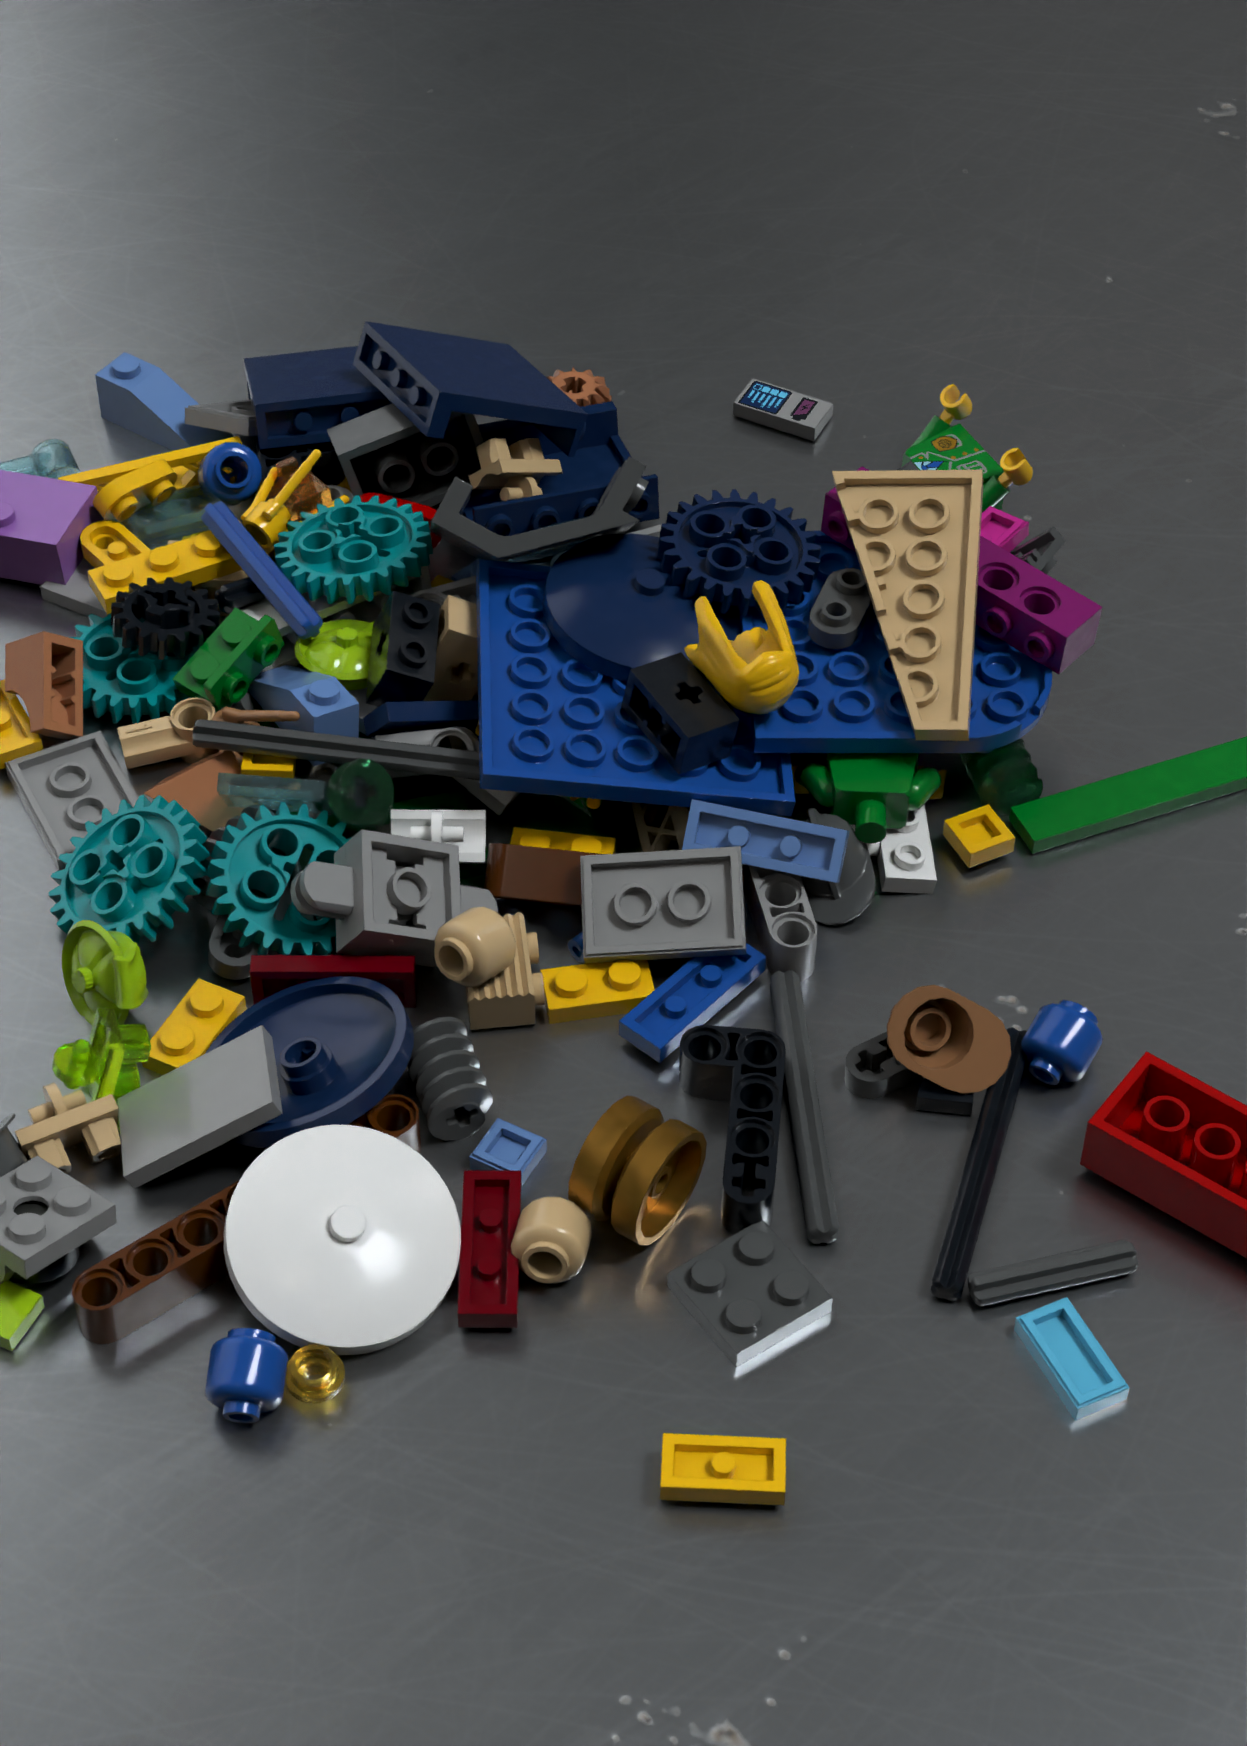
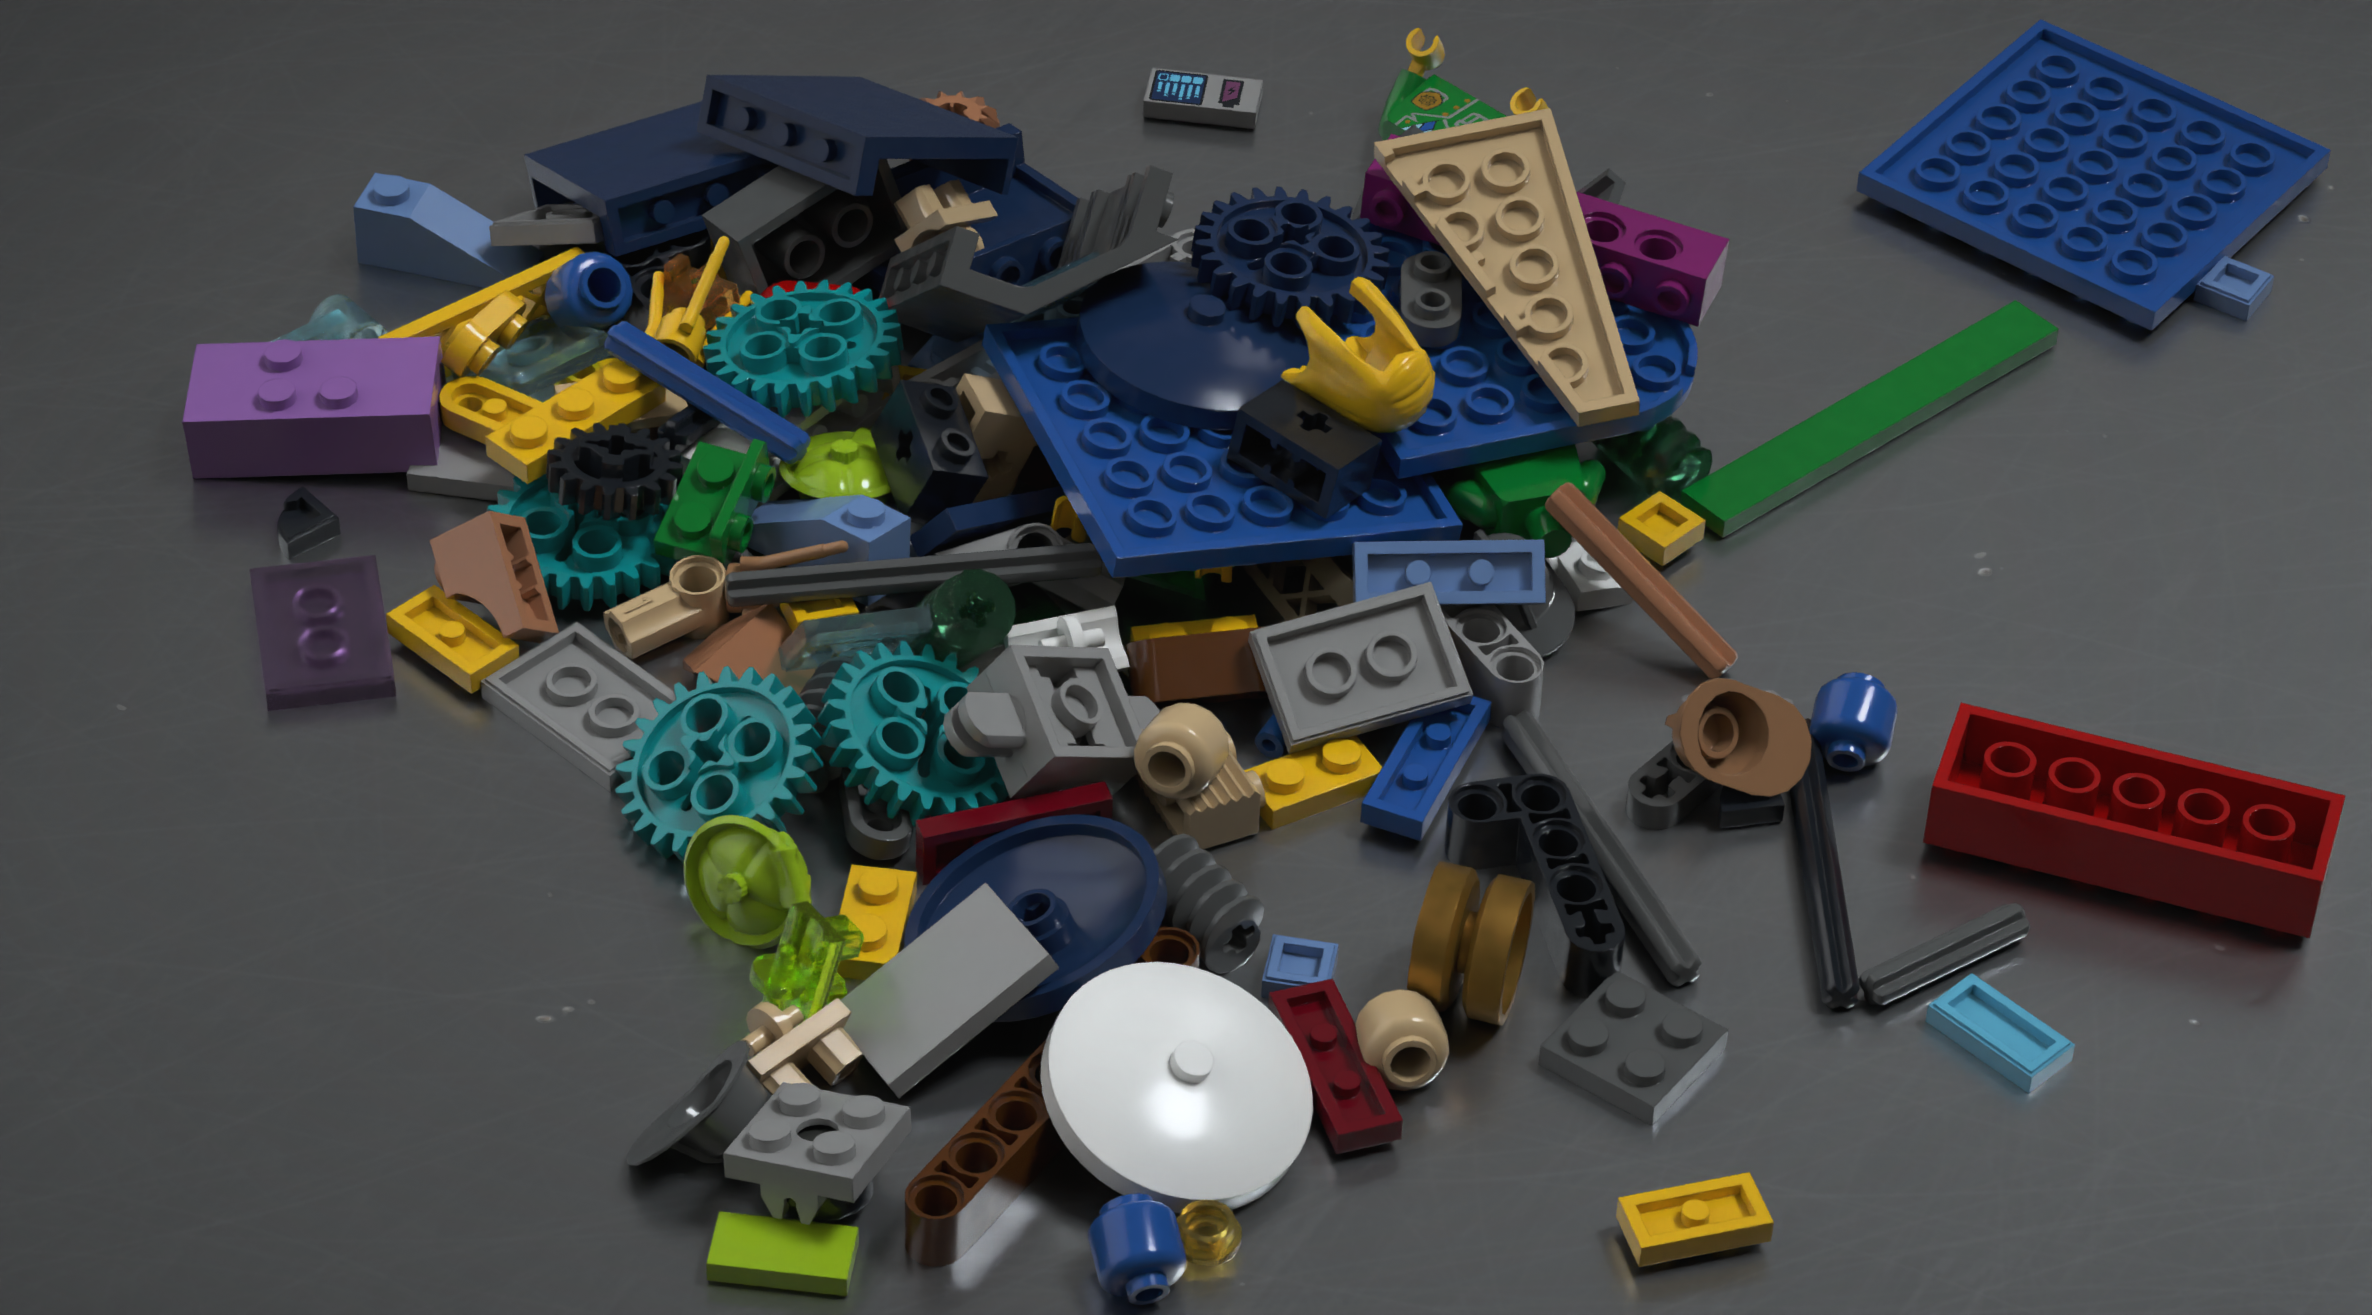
camera: 20 degrees left, 5 degrees down
none -> nougat axle [1545,482,1738,679]

